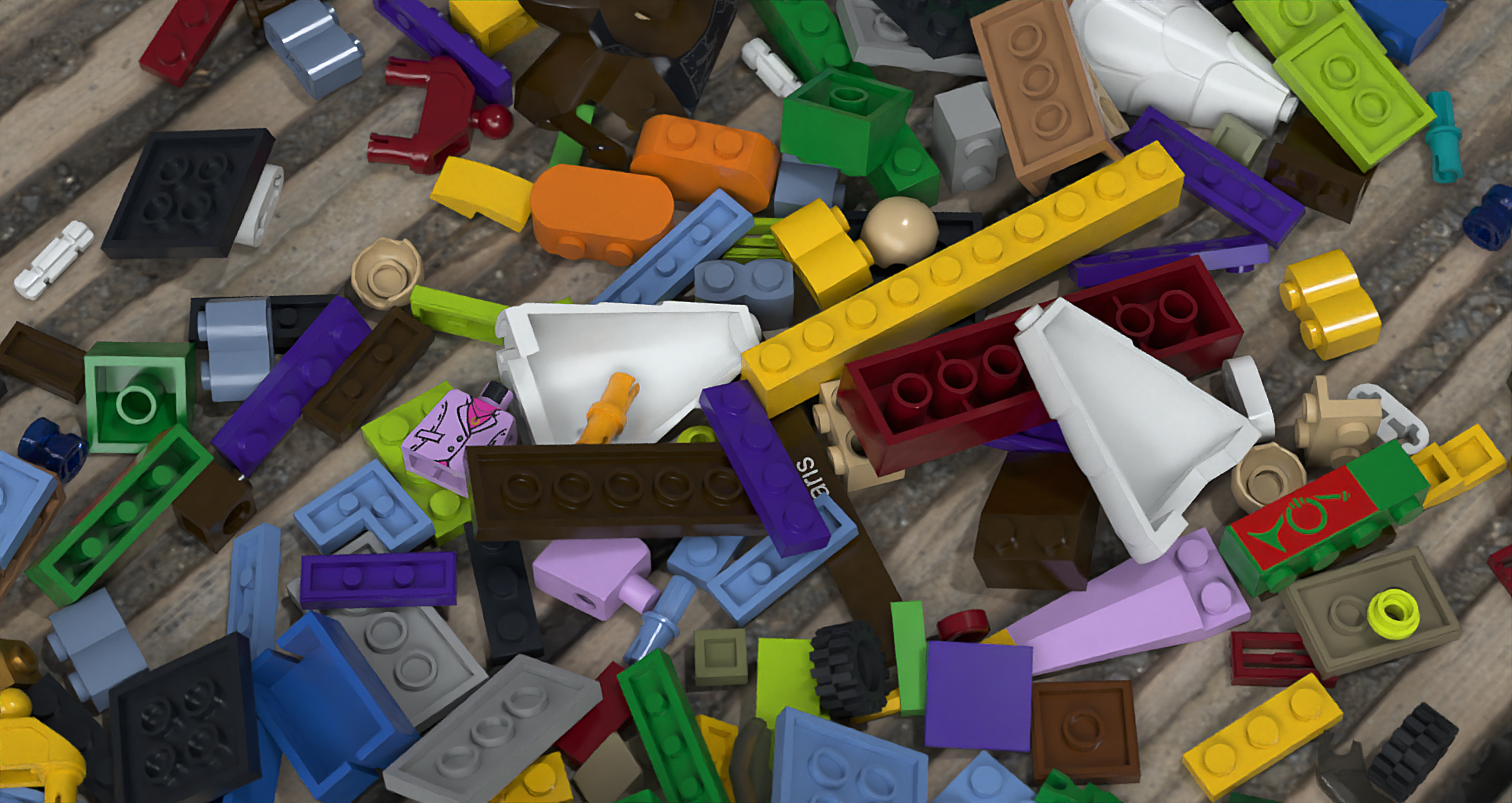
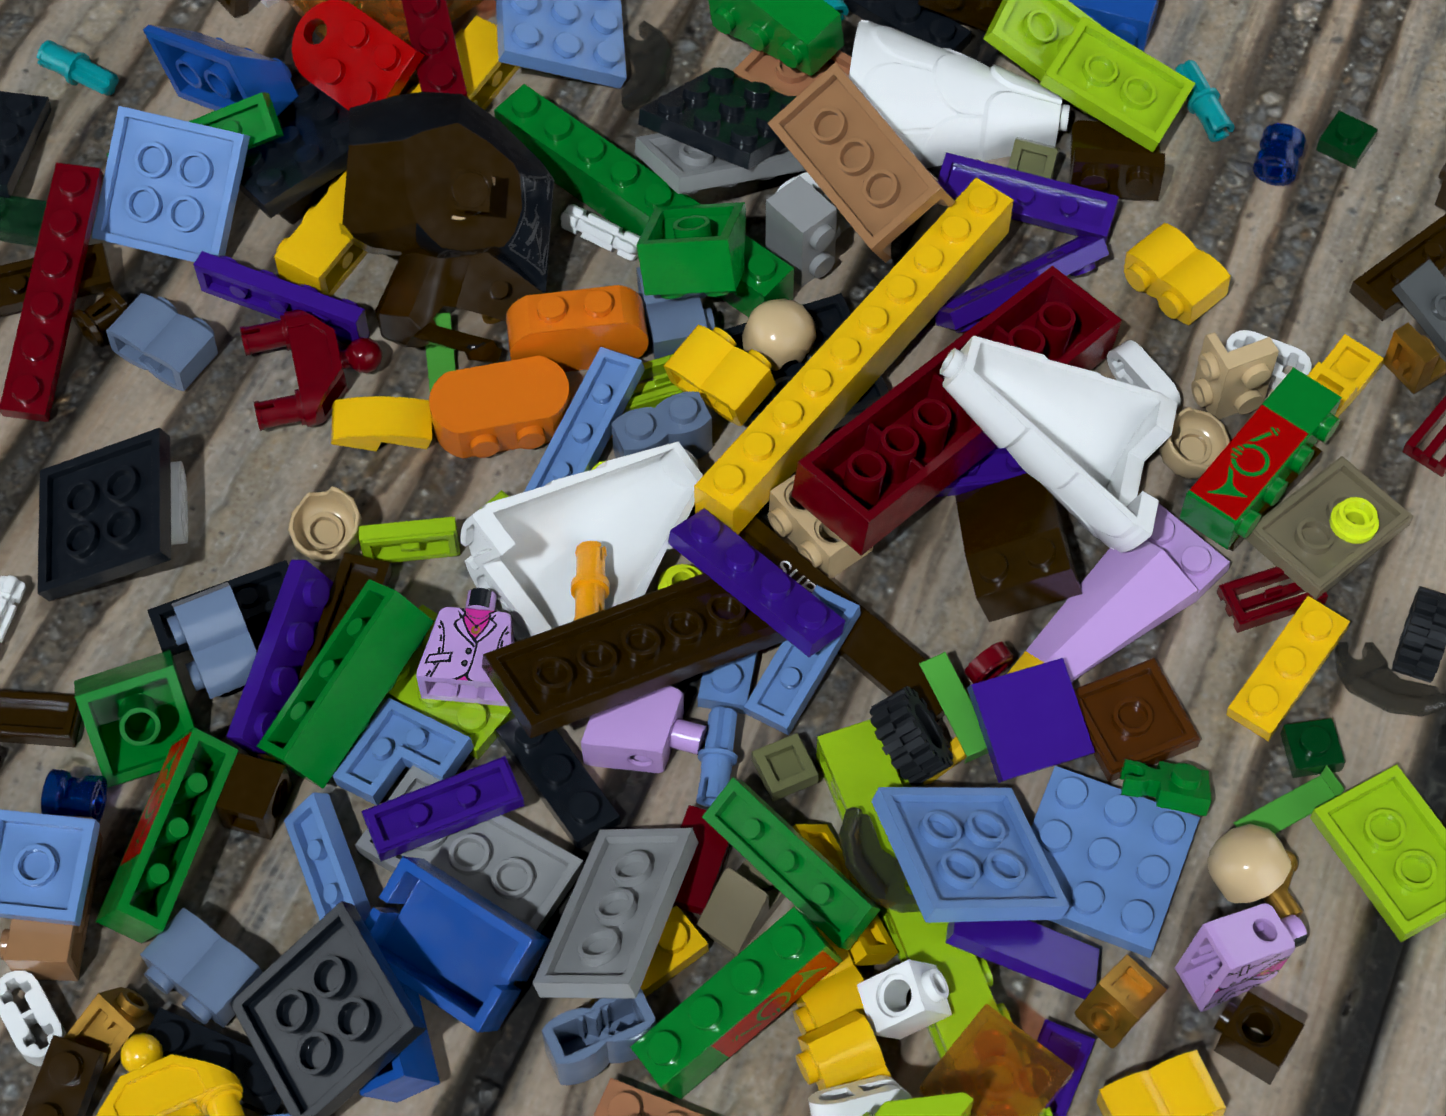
camera: 20 degrees left, 0 degrees up
none -> green brick [257,579,434,789]

